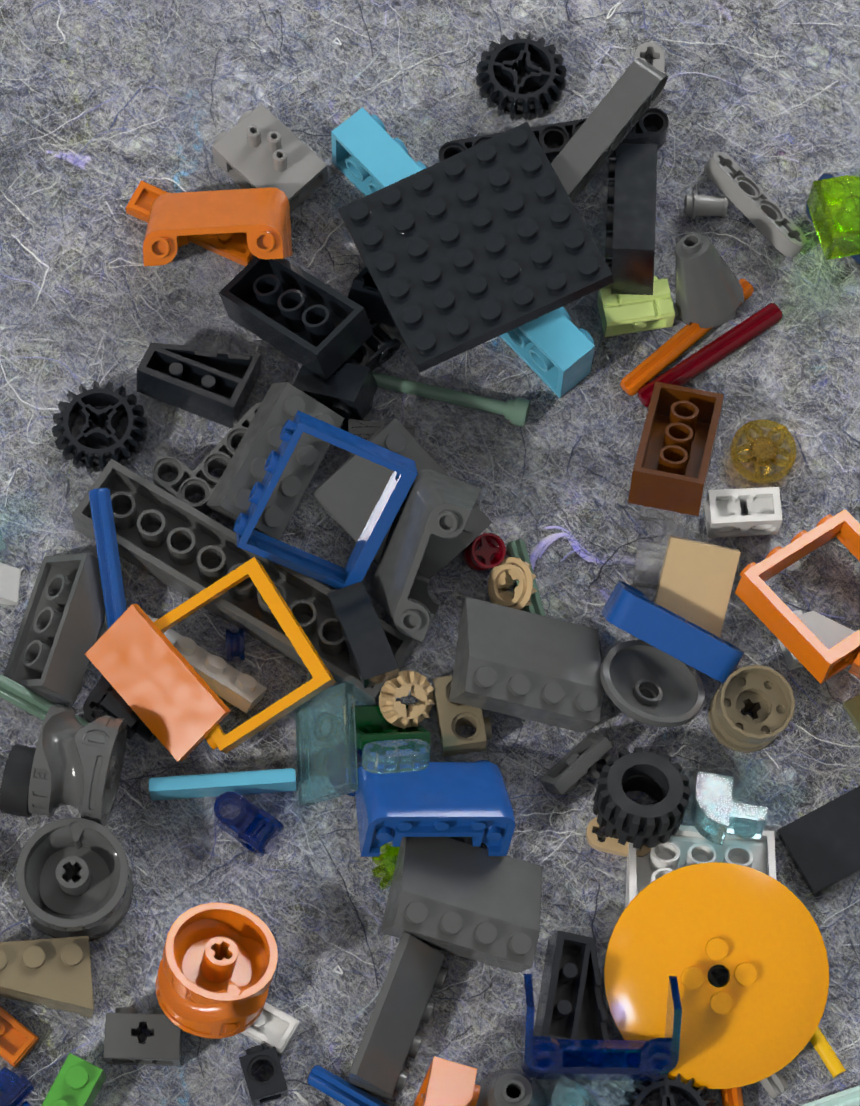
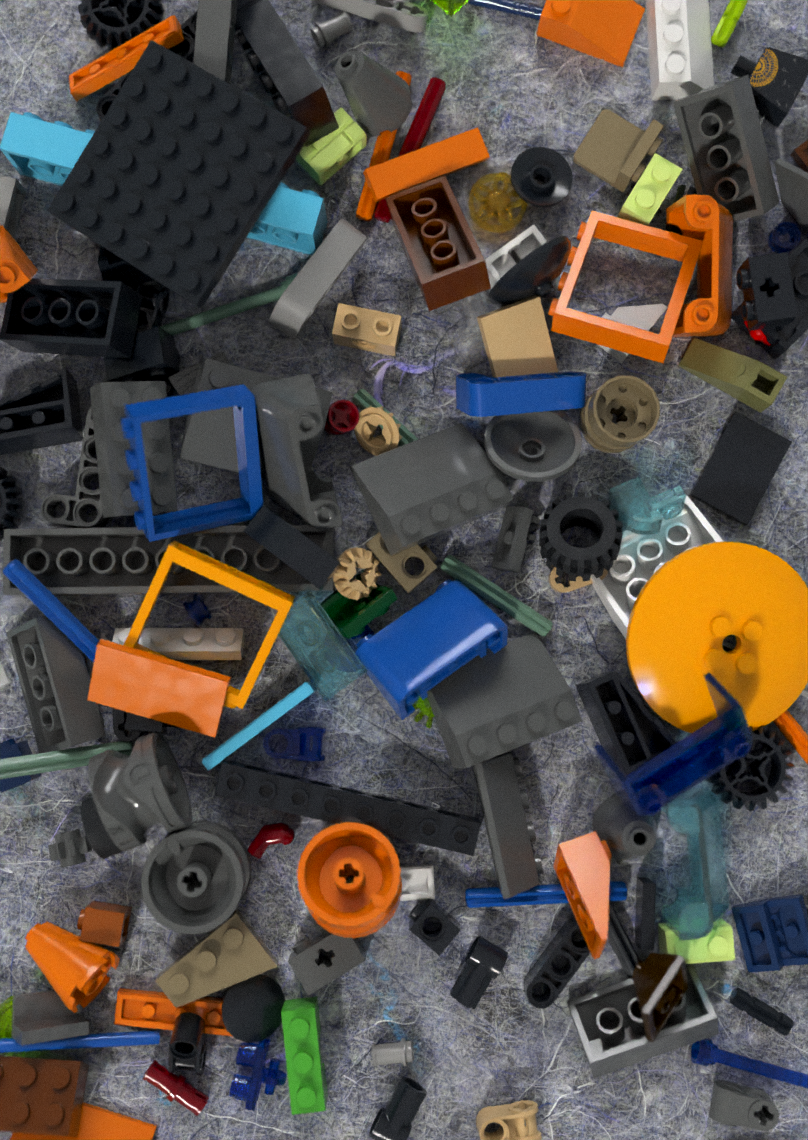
camera: 30 degrees left, 15 degrees up
clear light blue beam [361,739,431,774] -> none
none -> orange tile [69,15,184,102]
none -> black brick [214,760,481,856]
none -> black dish [222,974,285,1043]
none -> dark red arm [247,822,295,859]
none -> light grey beam [268,218,368,341]
none -> tan brick [332,303,402,356]
none -> orange tile [363,127,490,202]
none -> sand green axle [440,555,553,637]
none -> black dish [488,236,571,306]
none -> black dish [510,147,573,207]

